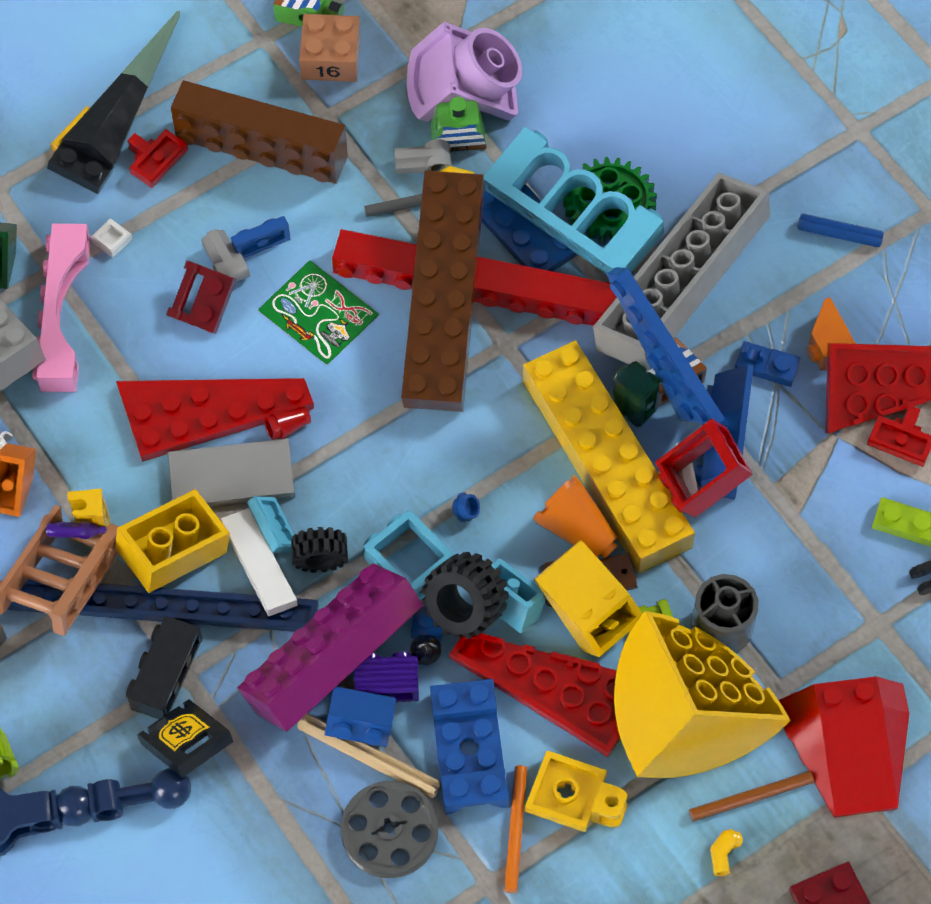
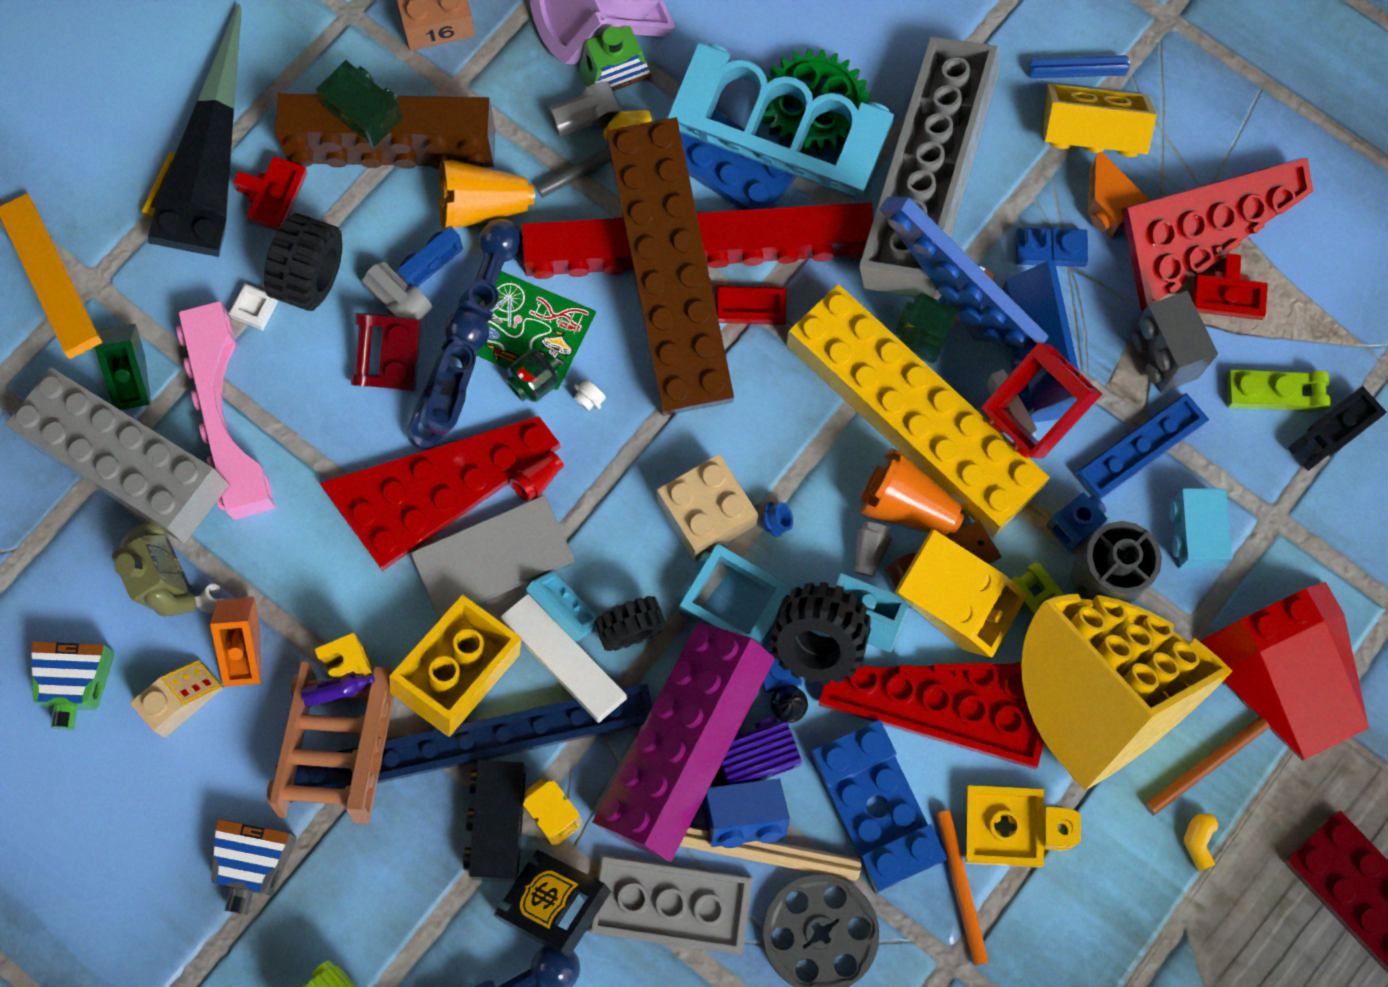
camera: 20 degrees left, 10 degrees up
none -> black tyre [264,213,343,311]
none -> clear green brick [316,60,403,148]
none -> dark blue piece [407,218,523,450]
none -> light orange cone [438,159,535,229]
none -> dark green head [506,349,560,402]
none -> yellow brick [523,779,582,846]
none -> white plate [573,379,606,411]
none -> light grey tile [589,855,753,956]
none -> tan brick [657,454,758,562]
none -> red tile [716,286,787,325]
none -> light grey cone [853,521,892,577]
none -> yellow slope [1042,82,1157,157]
none -> blue brick [1046,492,1108,552]
none -> blue tile [1074,392,1209,500]
none -> dark grey brick [1131,291,1218,393]
none -> medium azure brick [1169,489,1232,568]

